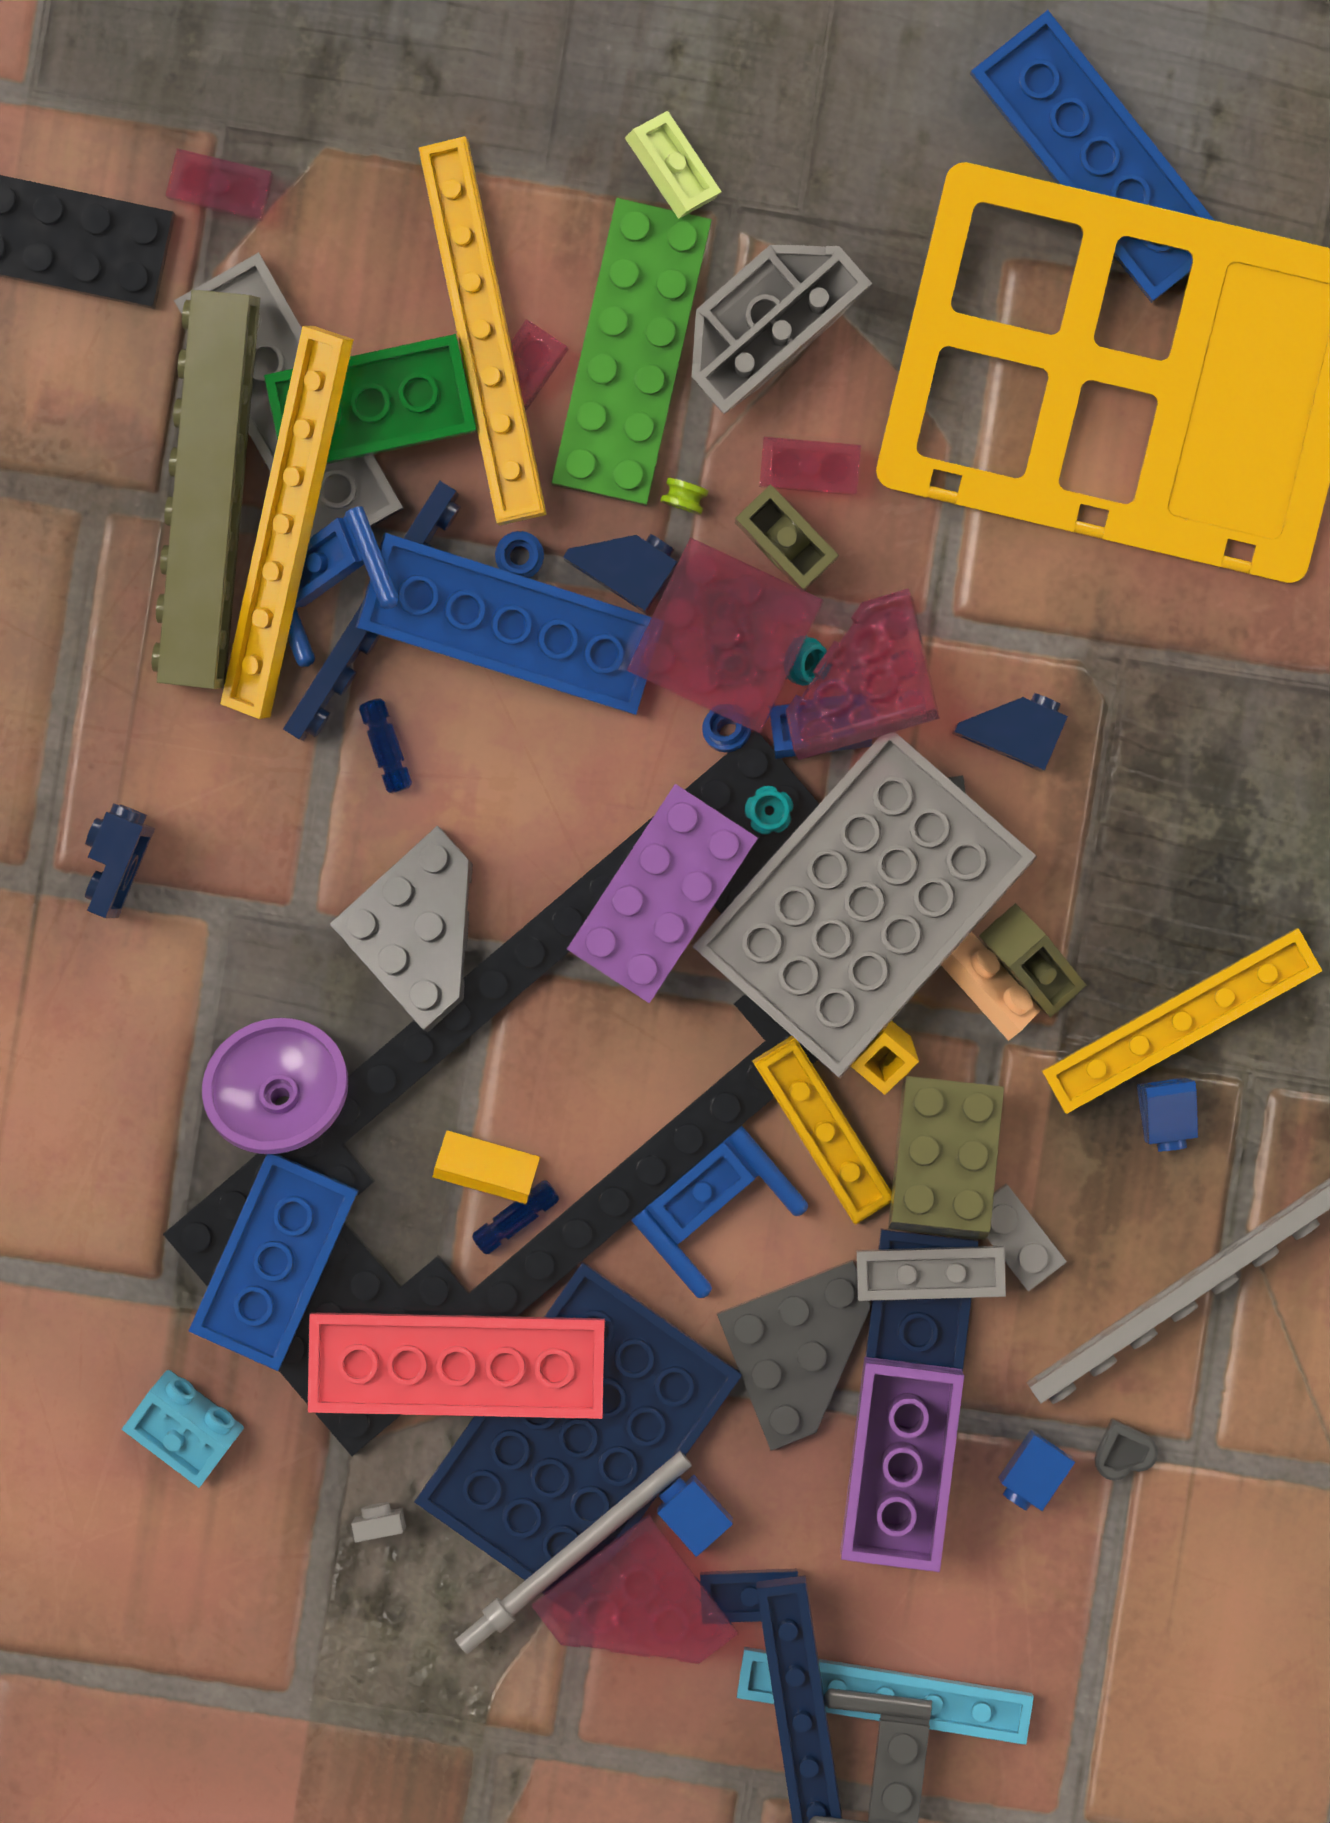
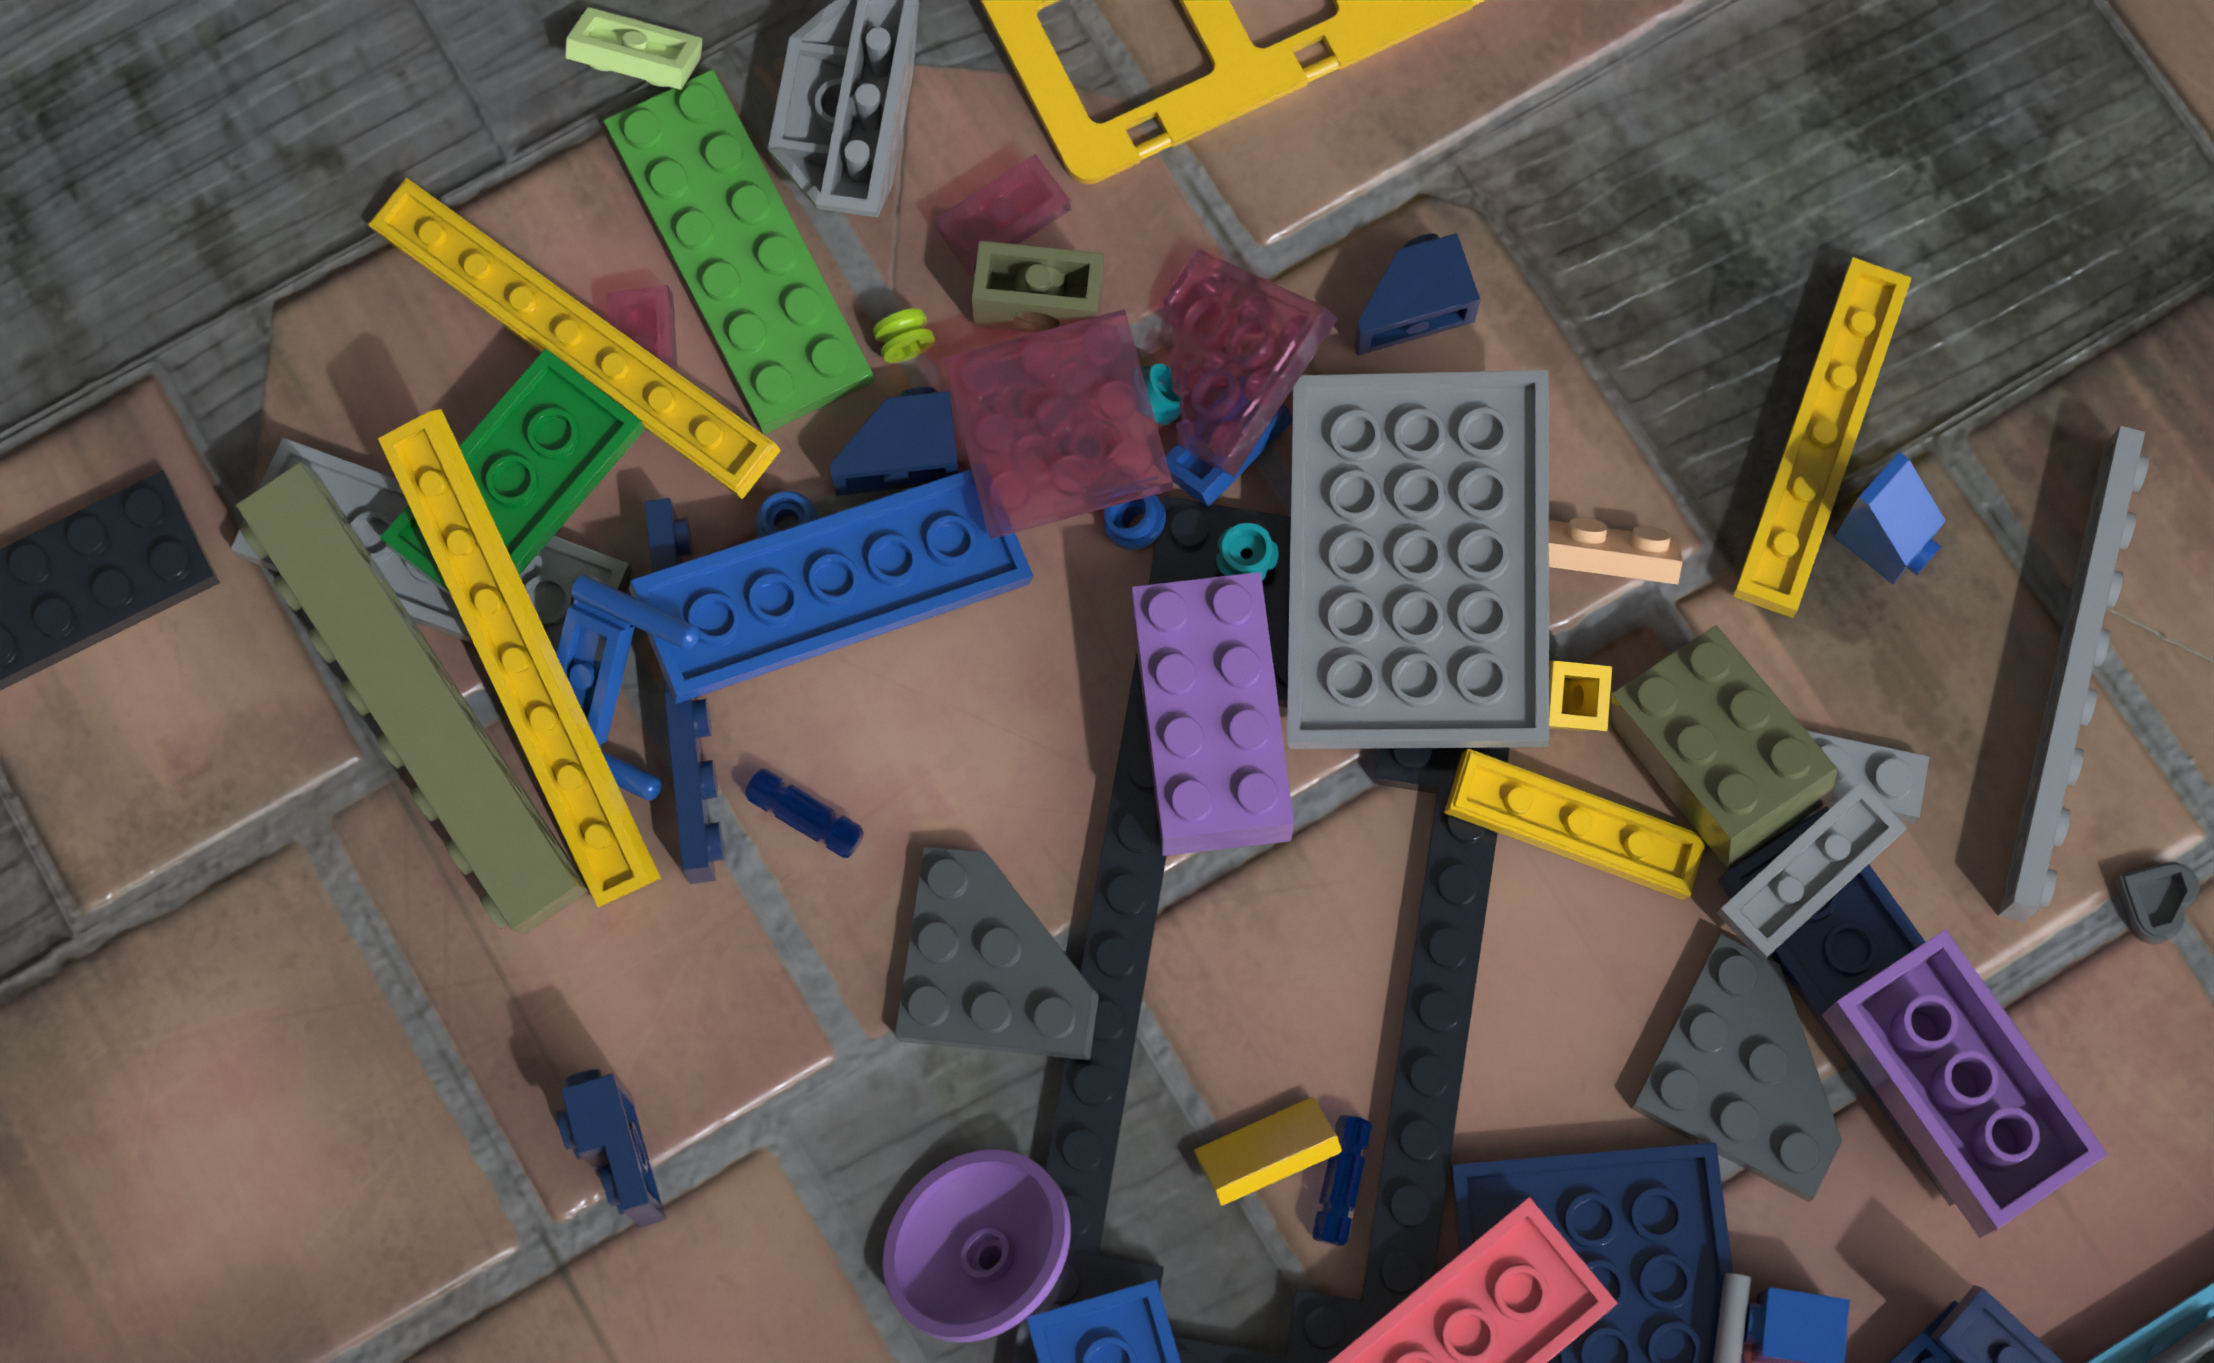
camera: 35 degrees left, 15 degrees down
clear pink plate [165,148,273,222] -> none
blue plate [631,1126,808,1298] -> none
olive slope [979,903,1087,1018] -> none
blue brick [998,1429,1075,1511] -> none

